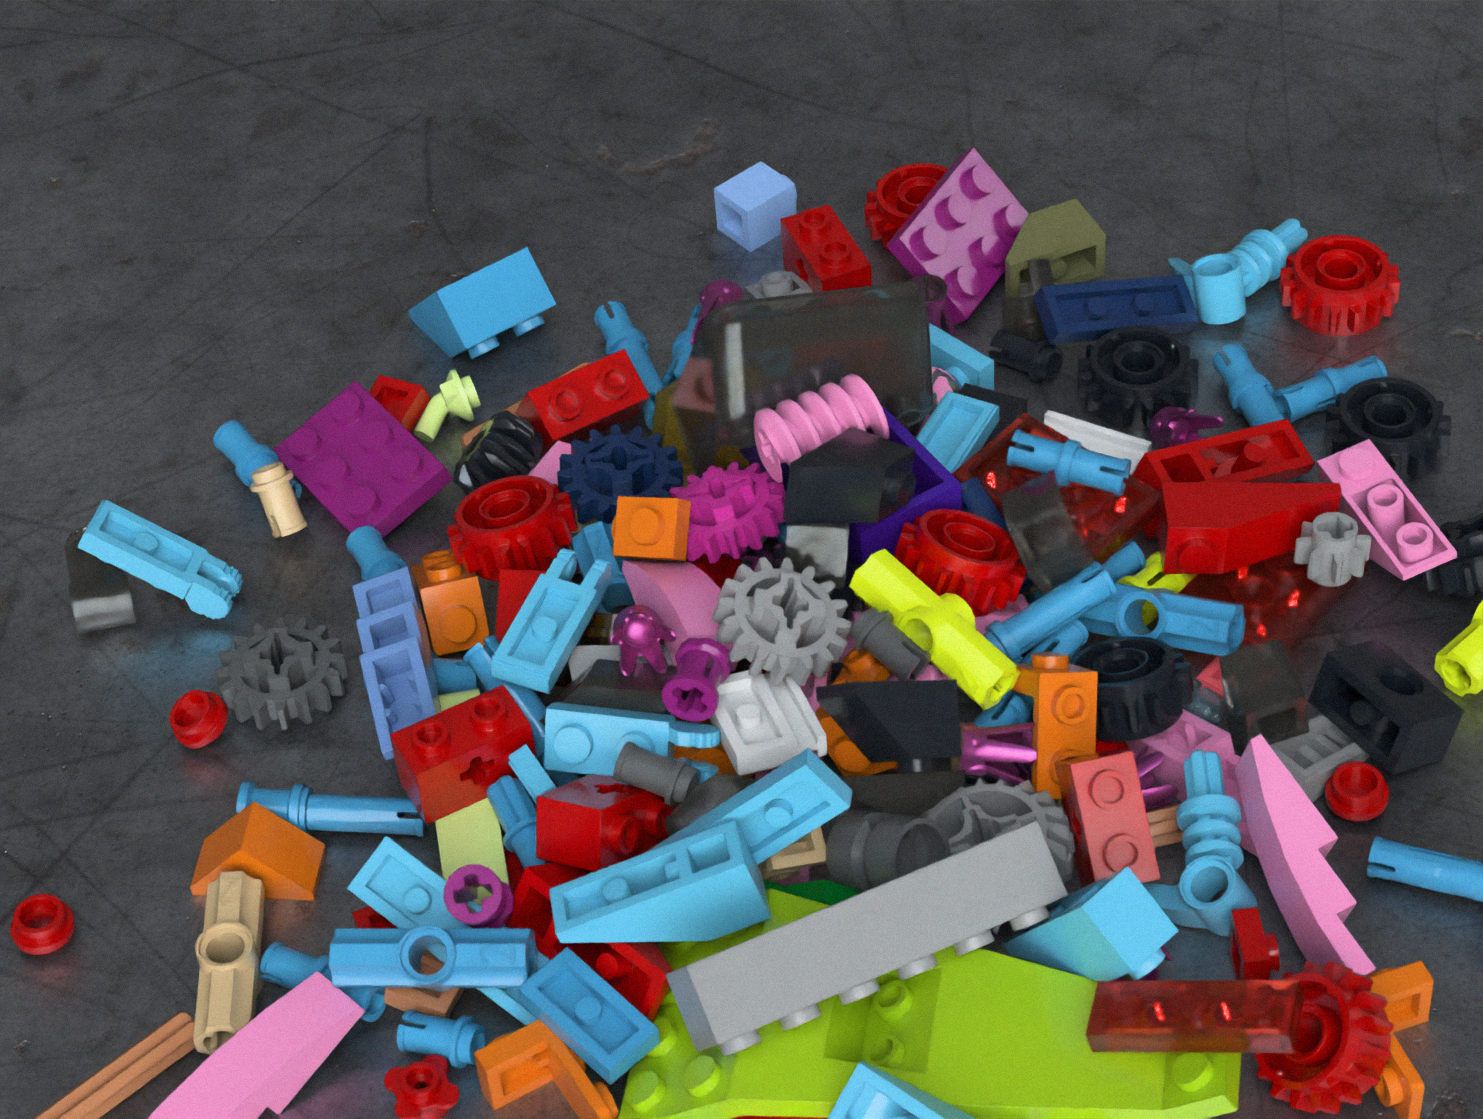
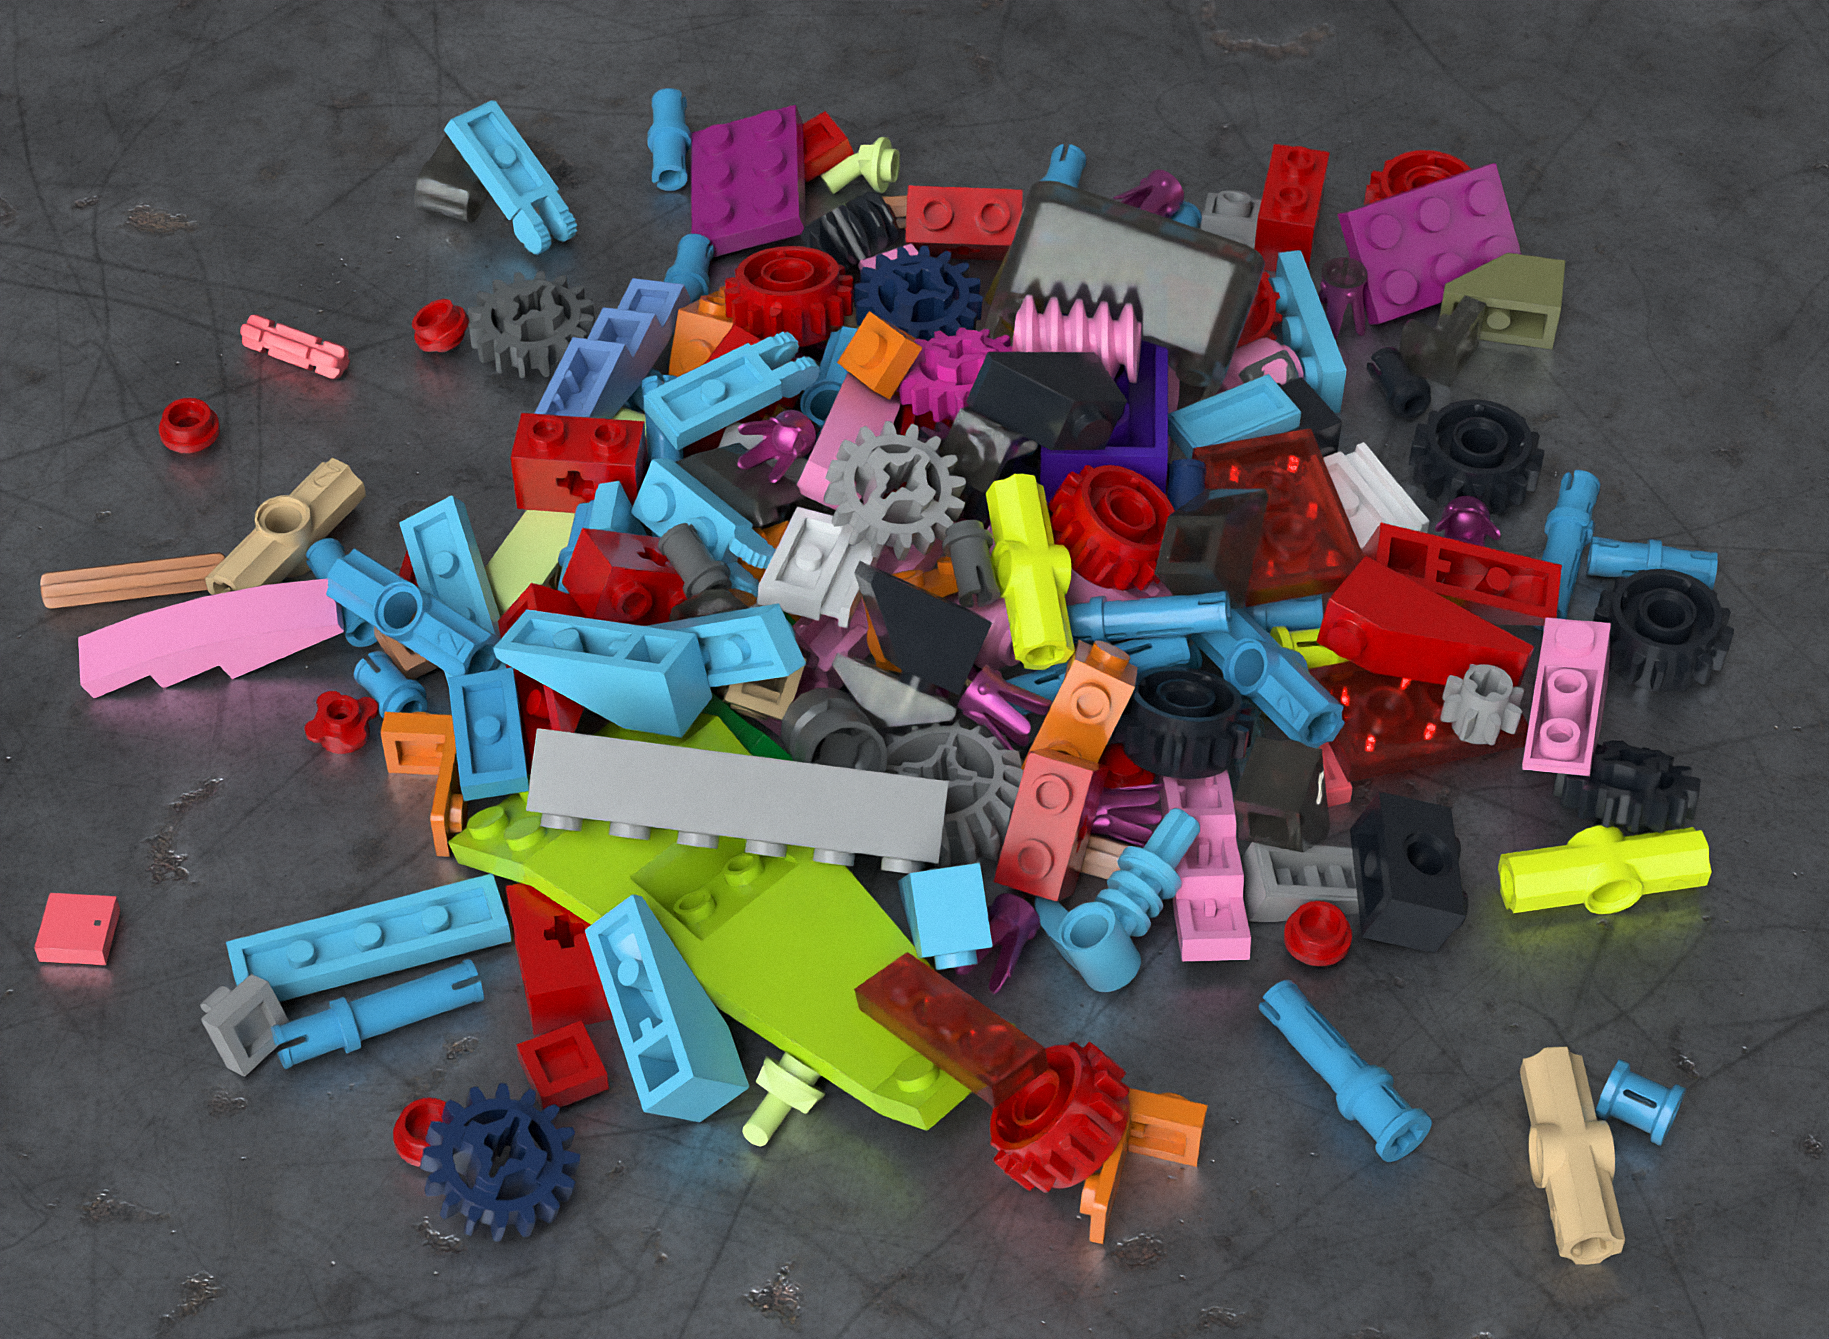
camera: 30 degrees right, 5 degrees up
orange slope [190,801,327,901] -> none
dark azure pin [236,781,429,838] -> none
tan pin [249,462,308,538] -> none
dark azure slope [407,247,556,359] -> none
magenta bush [444,864,515,929] -> none
magenta bush [662,638,732,722] -> none
light blue brick [714,161,797,252] -> none
dark azure pin [1007,429,1131,497] -> none
dark blue plate [1033,275,1200,345] -> none
medium azure piece [1168,219,1308,325] -> none
red plate [1228,907,1280,1003] -> none
bright pink slope [1235,734,1376,977] -> none
red gear [1279,235,1401,337] -> none
none -> coral axle [240,314,350,379]

